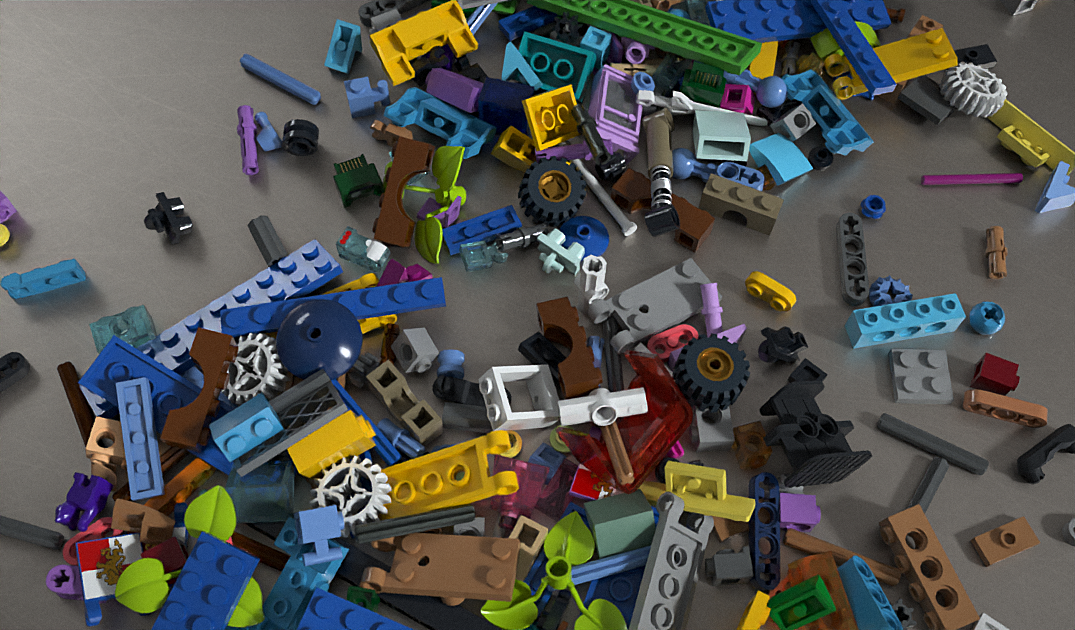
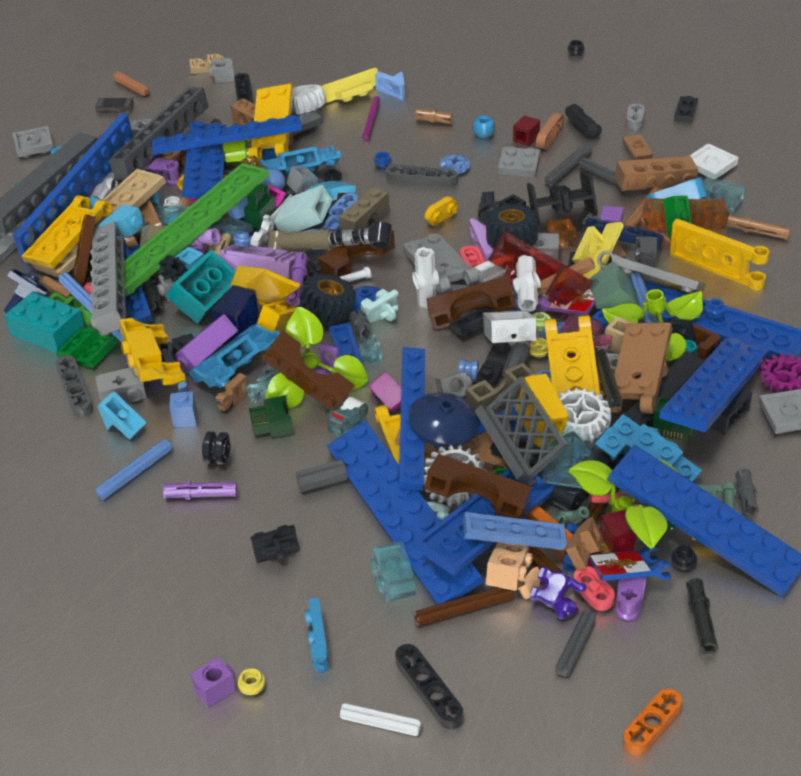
camera: 75 degrees left, 20 degrees down
dark azure brick [209,393,284,463] -> none
medium blue bar [255,112,282,151] -> none
medium blue brick [294,505,344,567] -> none
medium azure slope [501,42,543,91] -> none
pearl dark grey pin [571,104,611,165] -> none
lavender pin [700,283,723,337] -> none
medium azure brick [845,293,966,349] -> none
none -> black beam [234,73,254,104]

